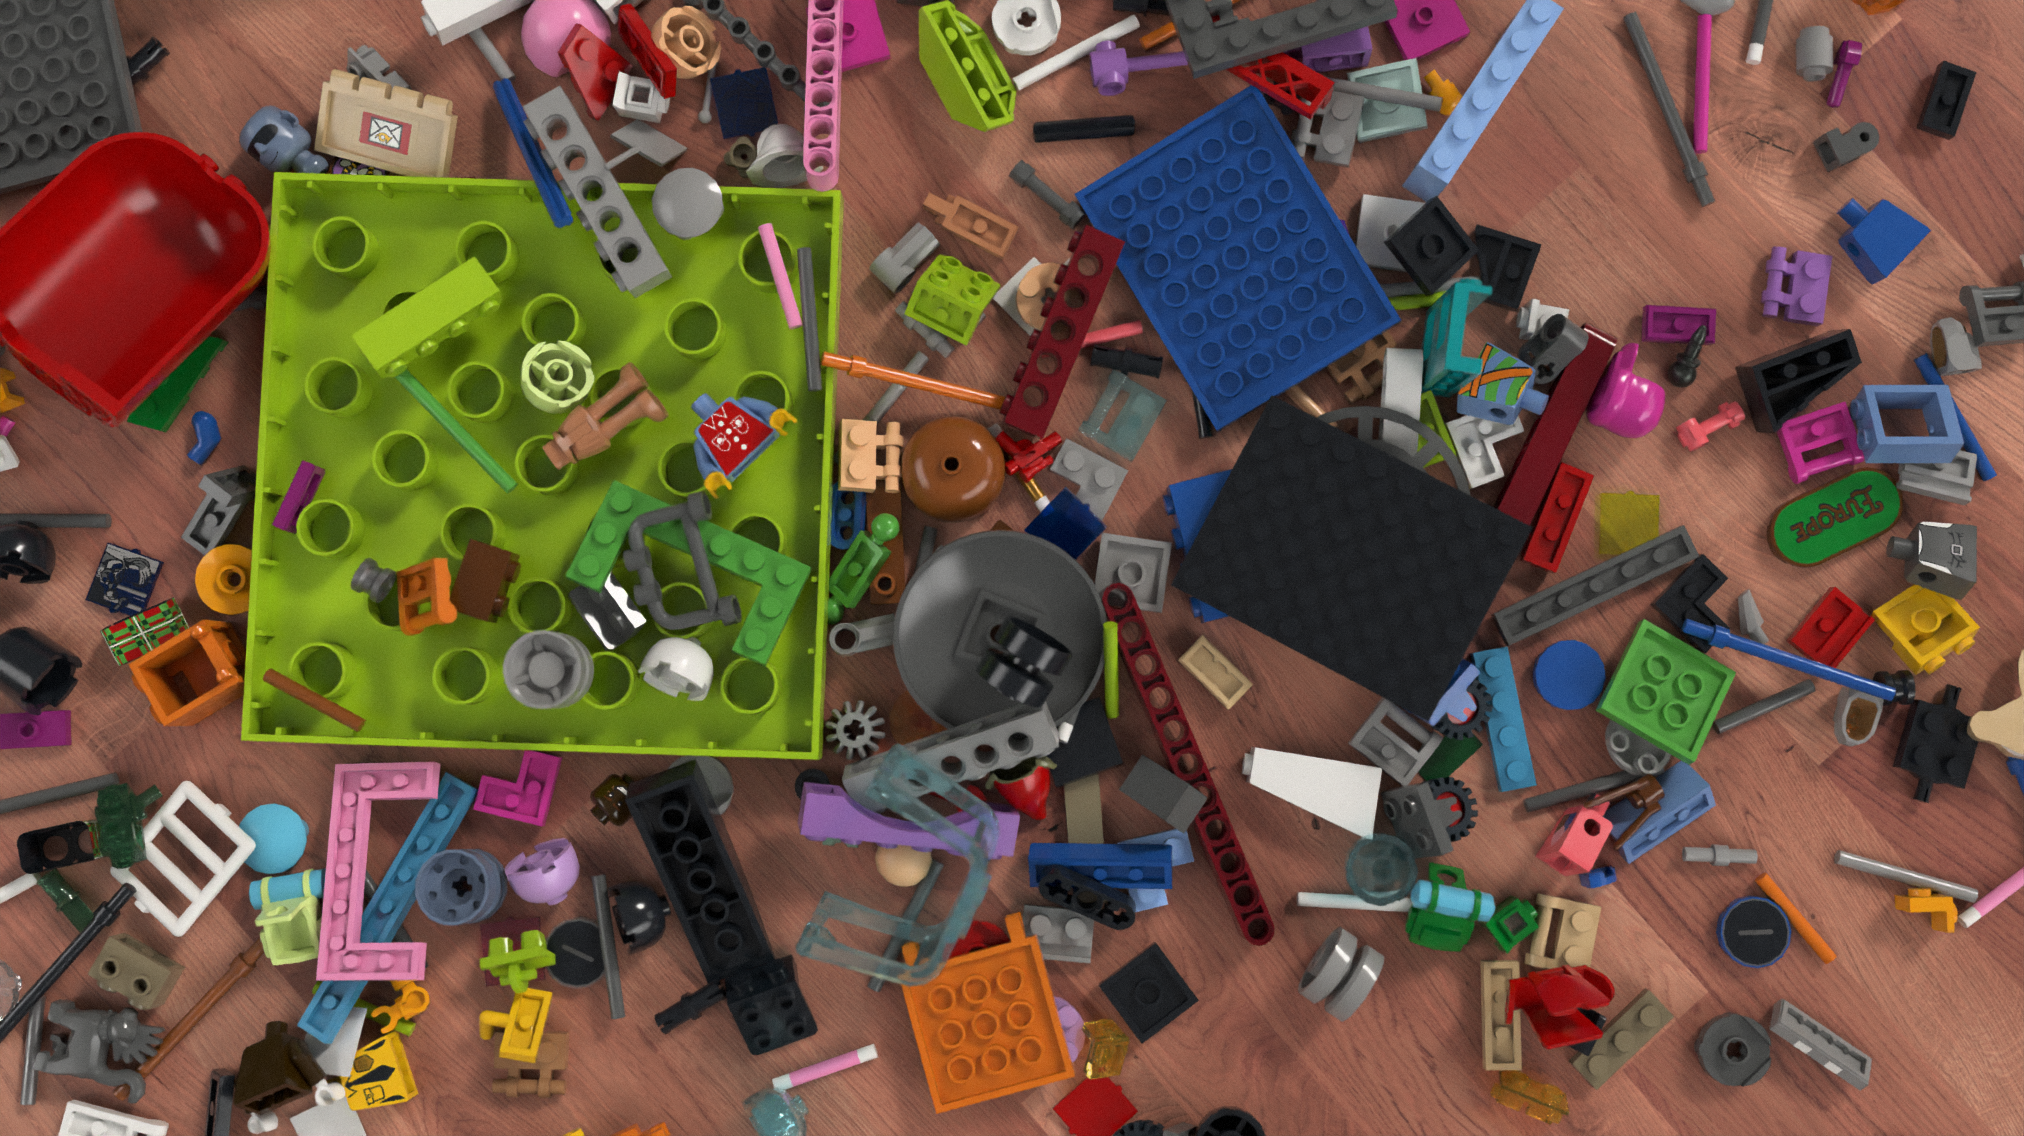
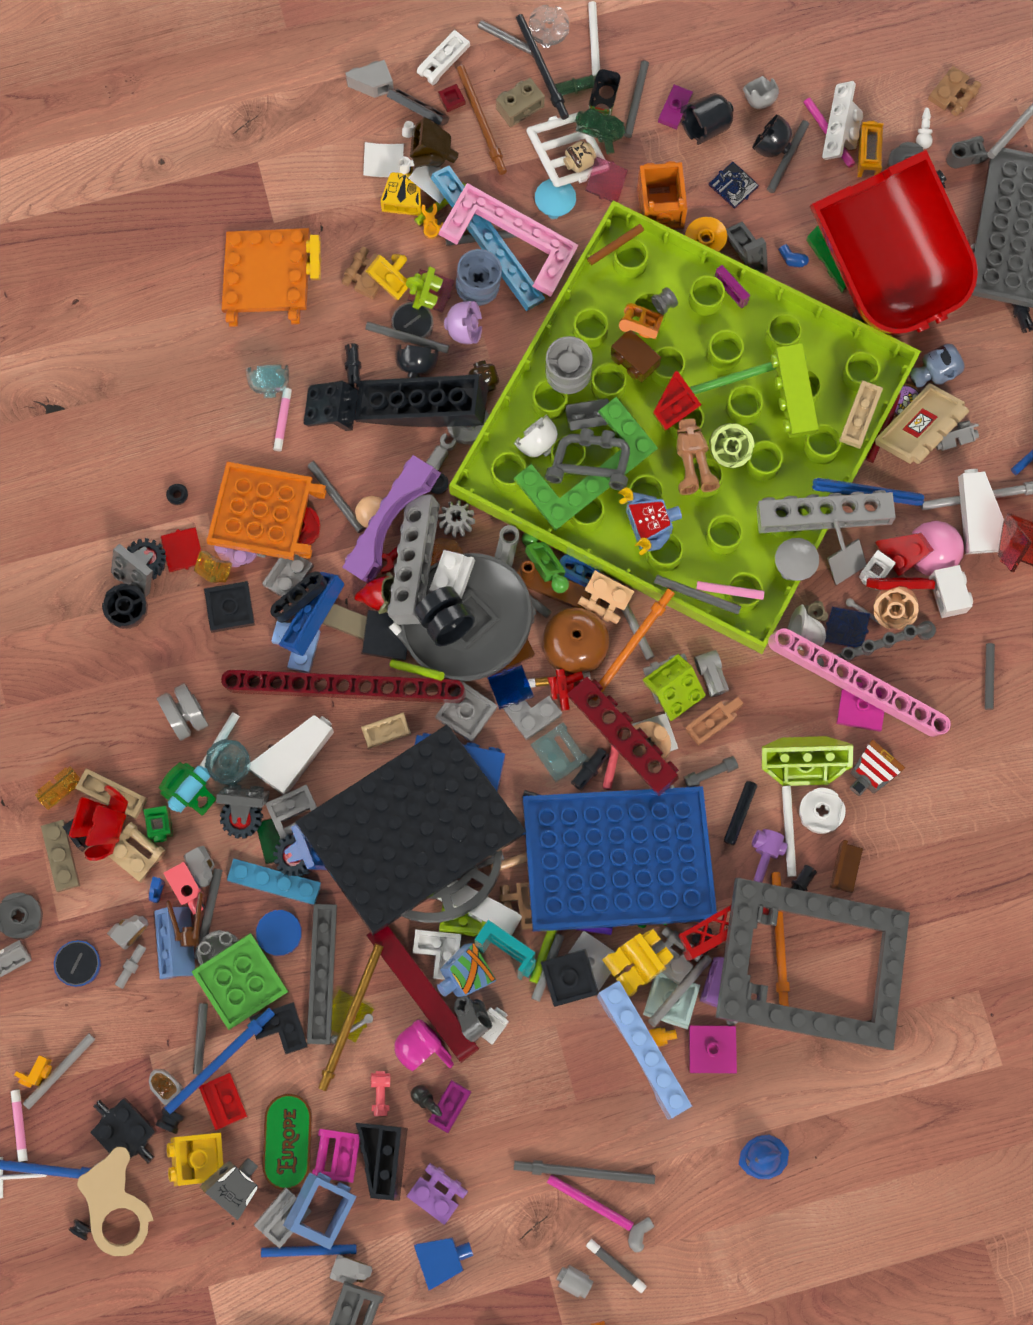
camera: 115 degrees right, 10 degrees down
dark grey animal [34,999,165,1104] -> none
piece [100,597,190,666] -> none
yellowish green piece [249,868,326,966] -> none
dark pink plate [473,750,562,826] -> none
clear light blue windscreen [795,744,1000,986] -> none
dark grey panel [1119,754,1207,833] -> none
black wing [1474,224,1542,313] -> none
red plate [1520,462,1594,574] -> none
light grey bar [1738,589,1769,644] -> none
orange bar [1755,872,1837,964] -> none
dark grey leg [1813,122,1880,172] -> none
magenta bar [1826,40,1862,108] -> none
none -> light grey rock [107,915,149,950]
none -> light grey rock [184,846,215,887]
none -> pearl gold bar [318,943,384,1091]
none -> light grey hinge [331,1014,373,1044]
none -> light grey bar [426,433,457,470]
none -> white plate [429,550,475,599]
none -> dark red plate [438,84,466,113]
none -> tan head [563,141,596,173]
none -> clear pink piece [585,157,628,202]
none -> yellow hips [602,929,674,997]
none -> red wing [652,371,702,431]
none -> tan plate [839,380,883,449]

